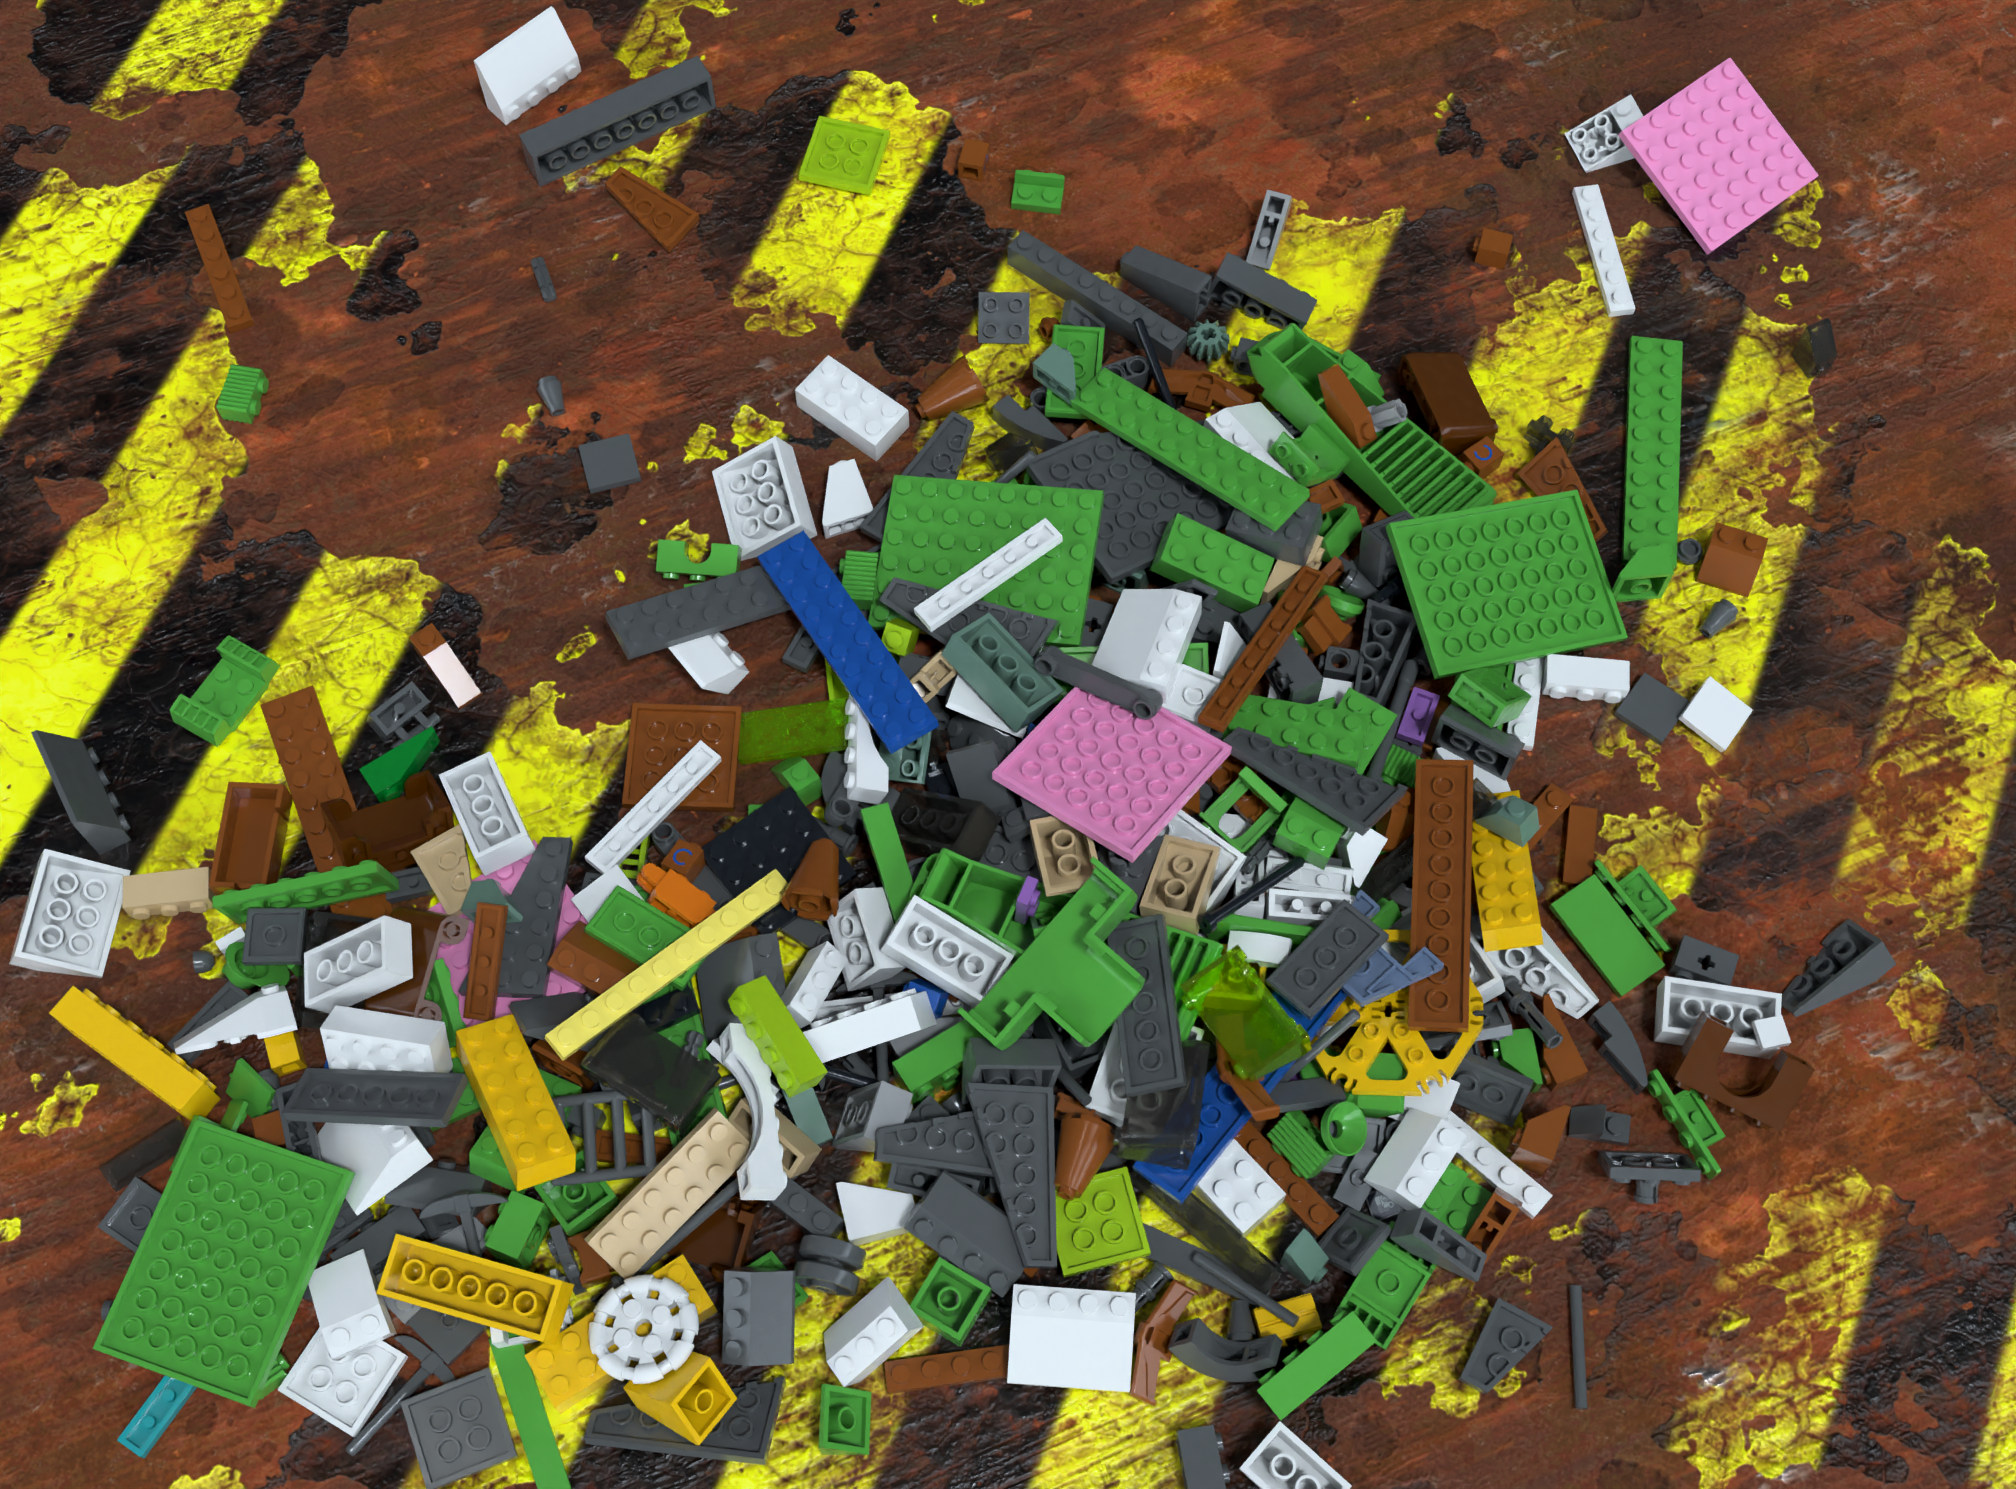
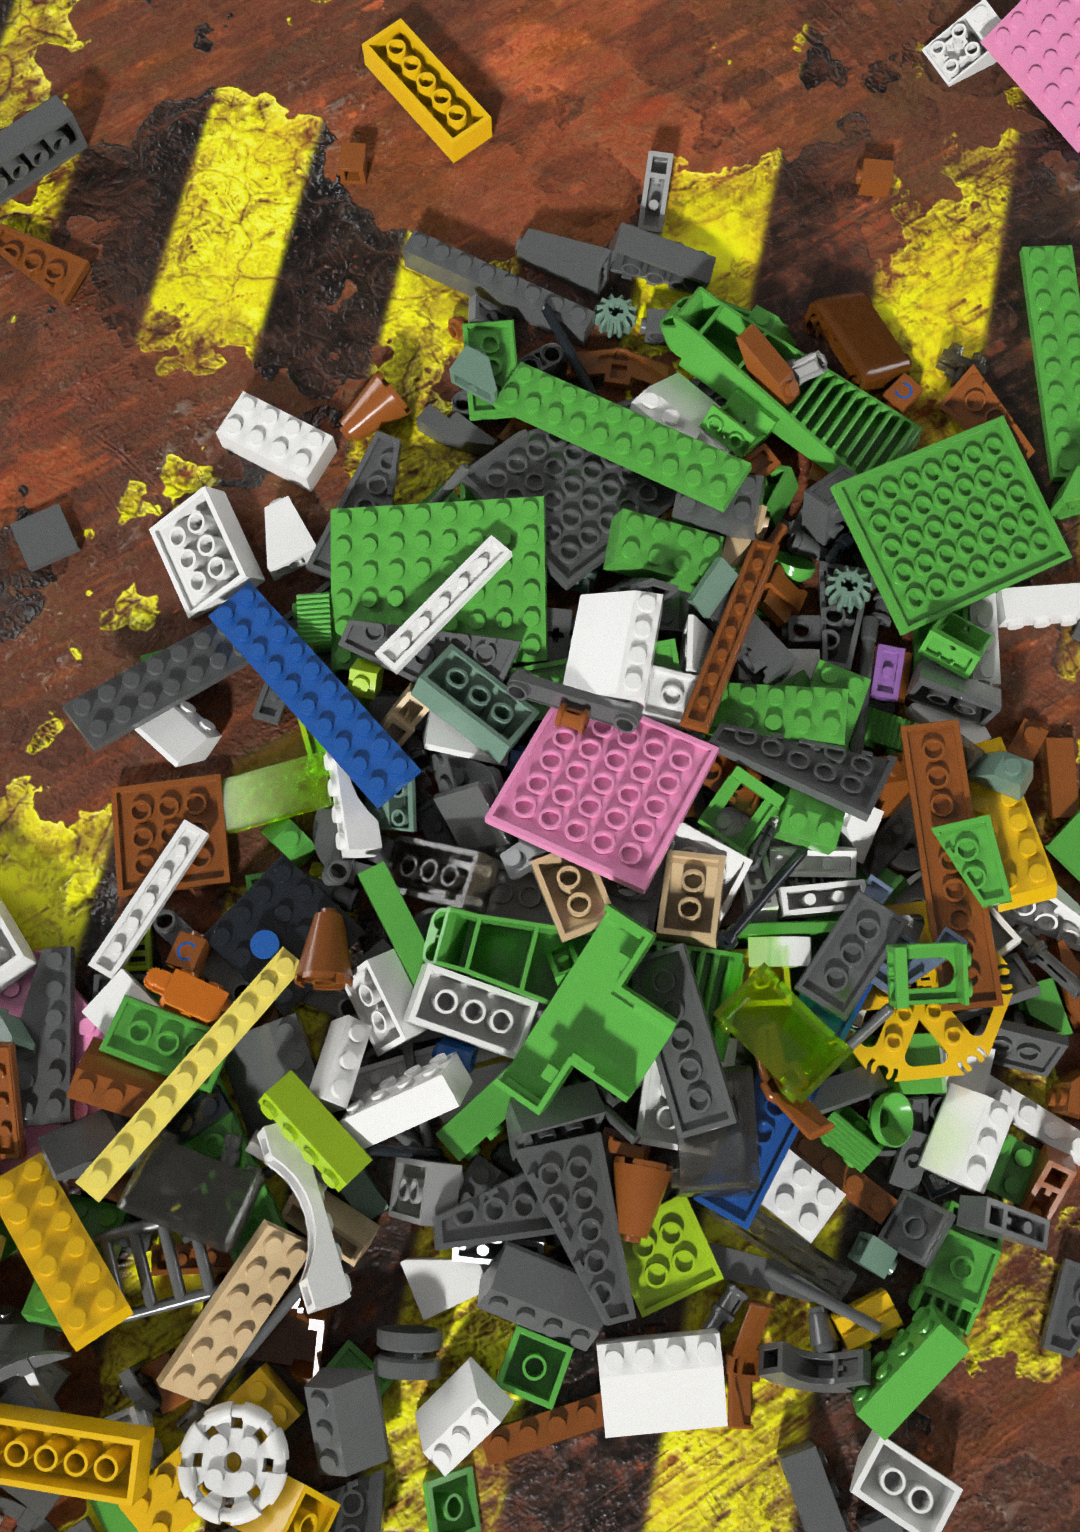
camera: 10 degrees left, 10 degrees up
bright green brick [484,1190,554,1271] -> none
bright green brick [534,1150,620,1237] -> none
bright green arch [656,539,742,582] -> none
dark grey brick [762,1176,845,1239] -> none
lime plate [798,116,890,195] -> none
dark grey hinge [978,292,1030,344] -> none
clear smoke slope [984,432,1038,474] -> none
bright green bracket [1011,170,1065,215] -> none
medium lavender plate [1015,876,1041,925] -> none
white plate [1572,184,1635,317] -> none
none -> blue tile [250,930,280,960]
none -> yellow brick [362,18,492,163]
none -> dark orange bush [555,702,591,735]
none -> sand green tile [687,557,739,618]
none -> sand green gear [825,565,872,614]
none -> bright green panel [886,941,973,1009]
none -> bright green wing [931,814,1013,908]

